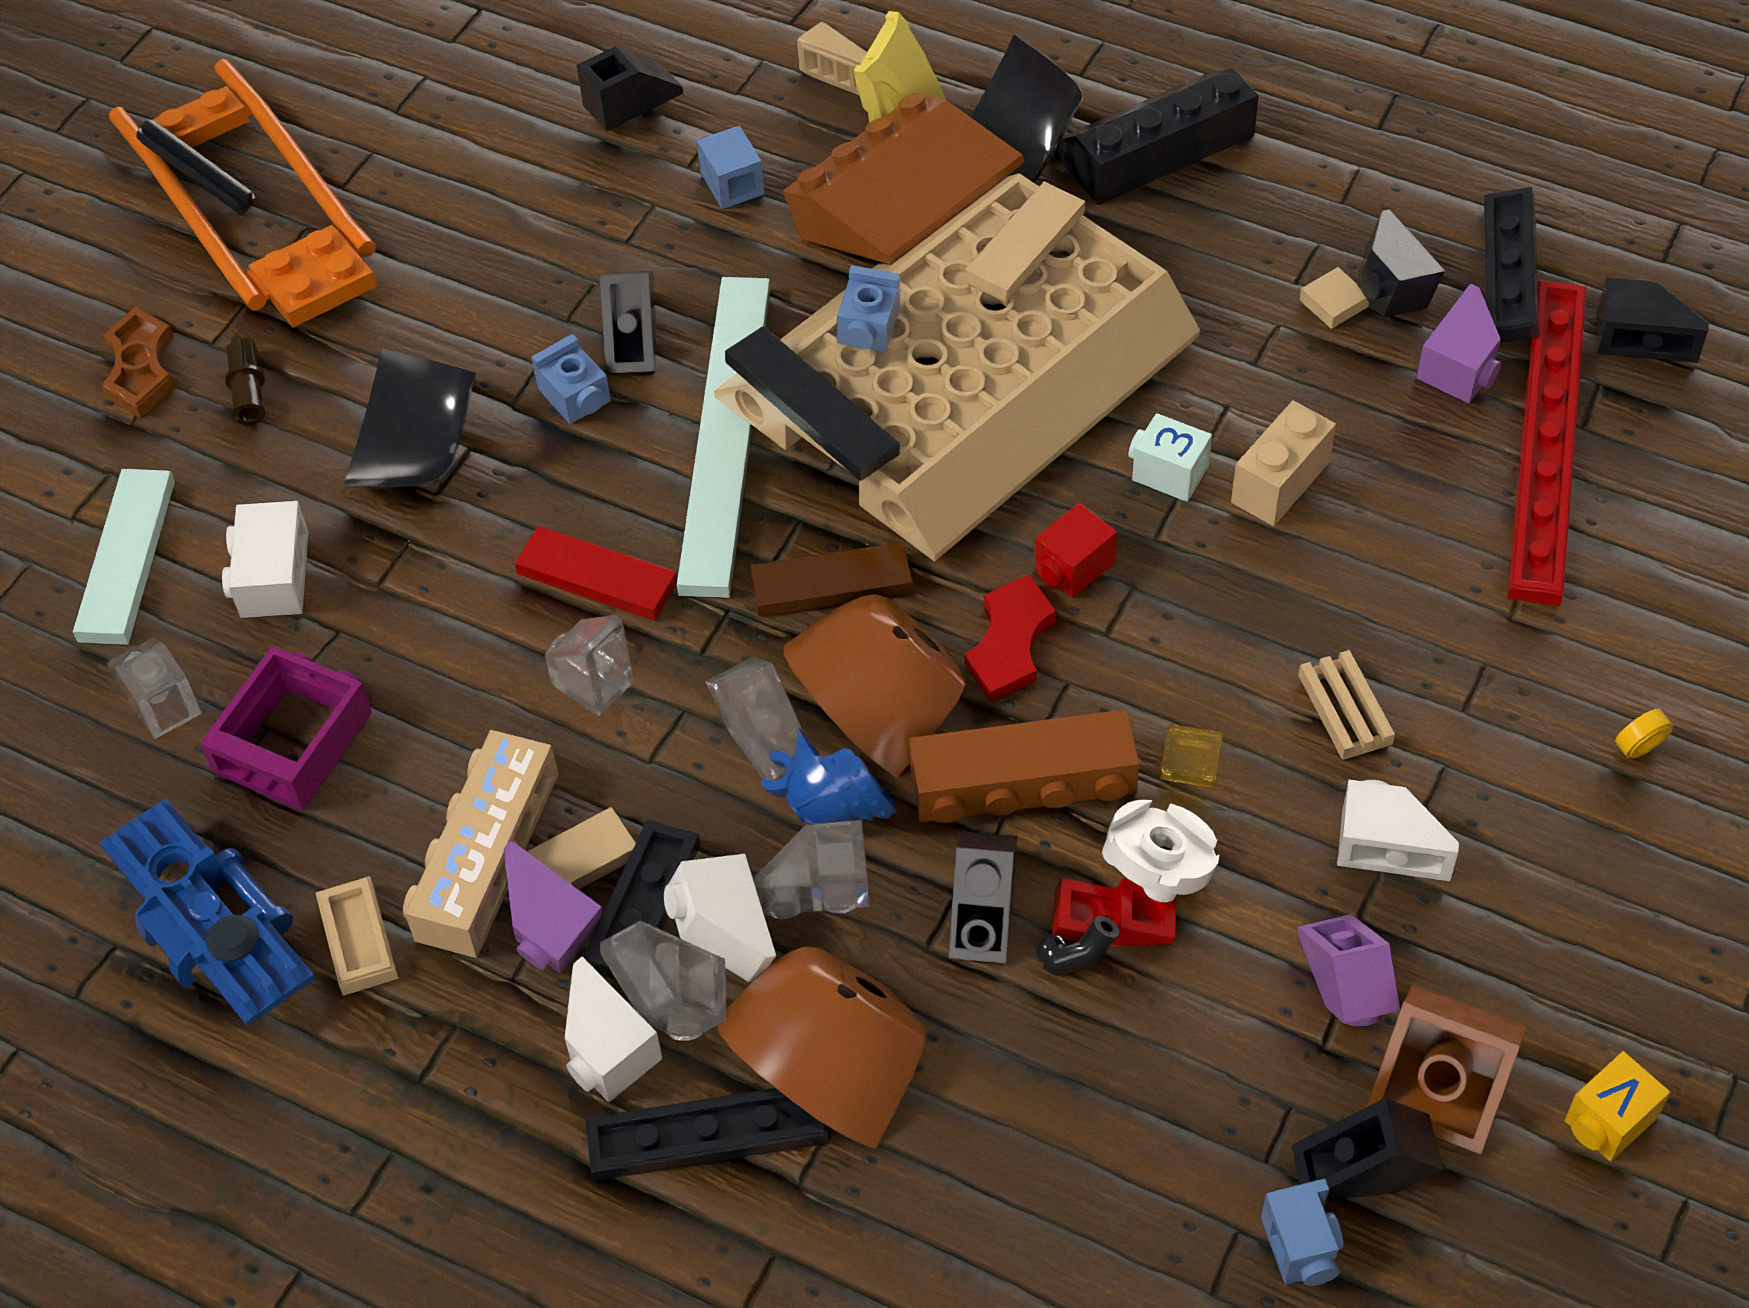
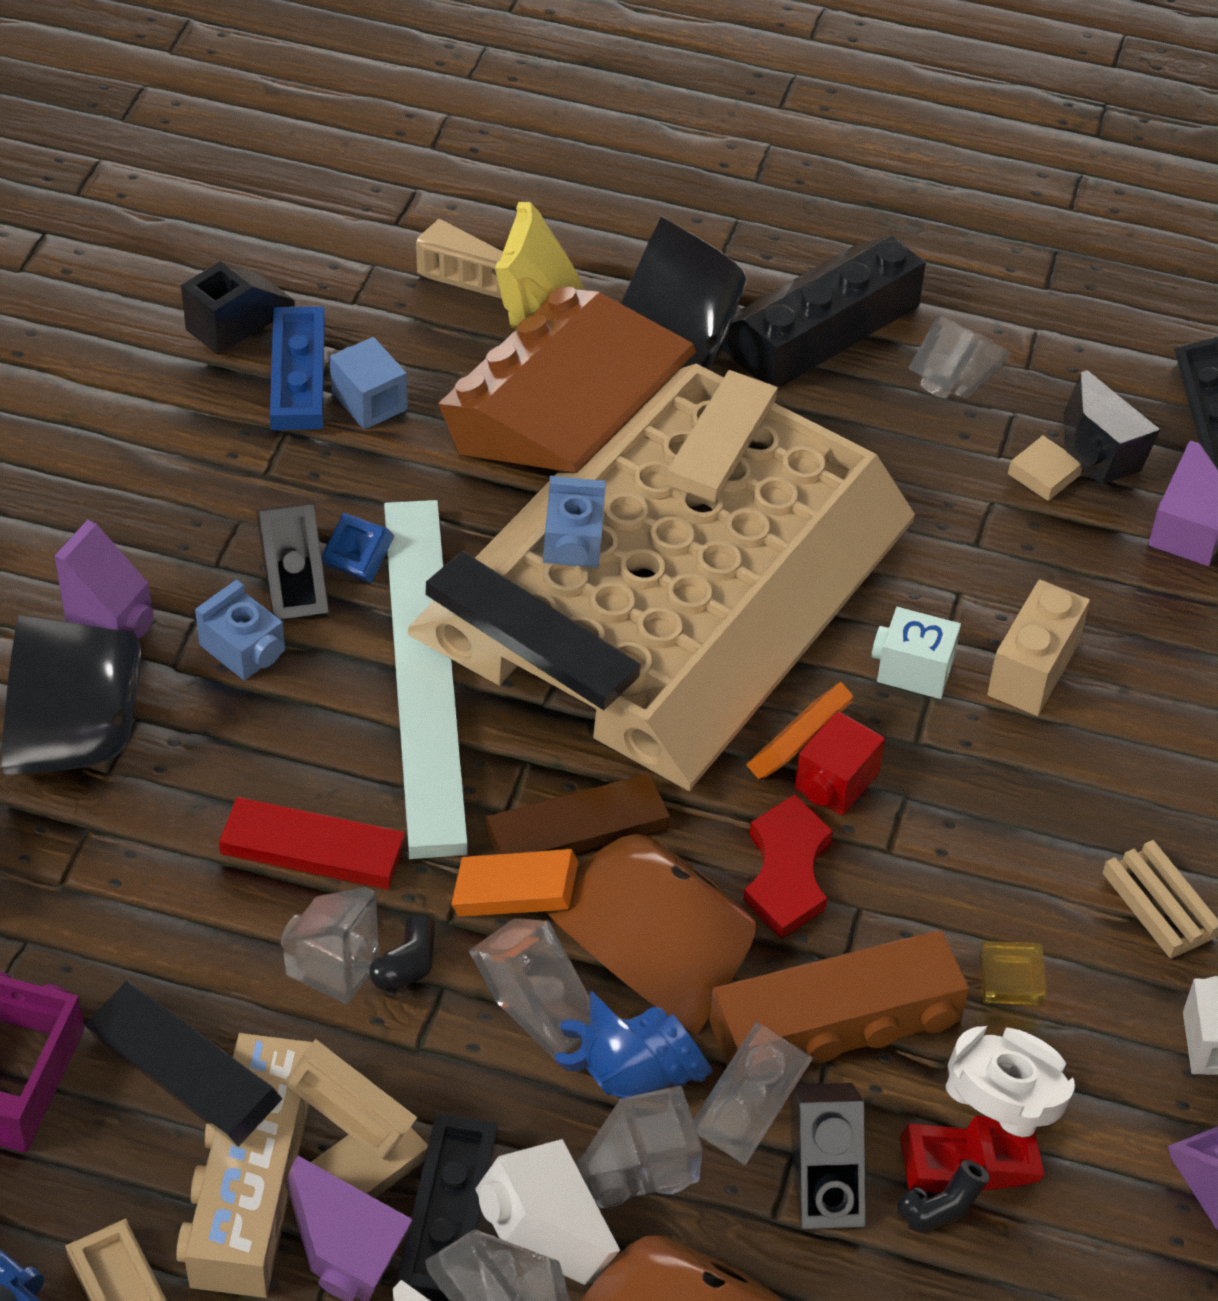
camera: 15 degrees left, 5 degrees down
none -> medium lavender slope [55,520,154,638]
none -> black tile [84,980,283,1147]
none -> blue plate [270,306,325,430]
none -> tan tile [284,1039,417,1161]
none -> blue tile [321,513,394,583]
none -> black arm [369,915,435,990]
none -> orange tile [451,849,579,917]
none -> clear plate [688,1021,813,1165]
none -> orange tile [746,682,854,779]
none -> clear slope [908,314,1011,400]

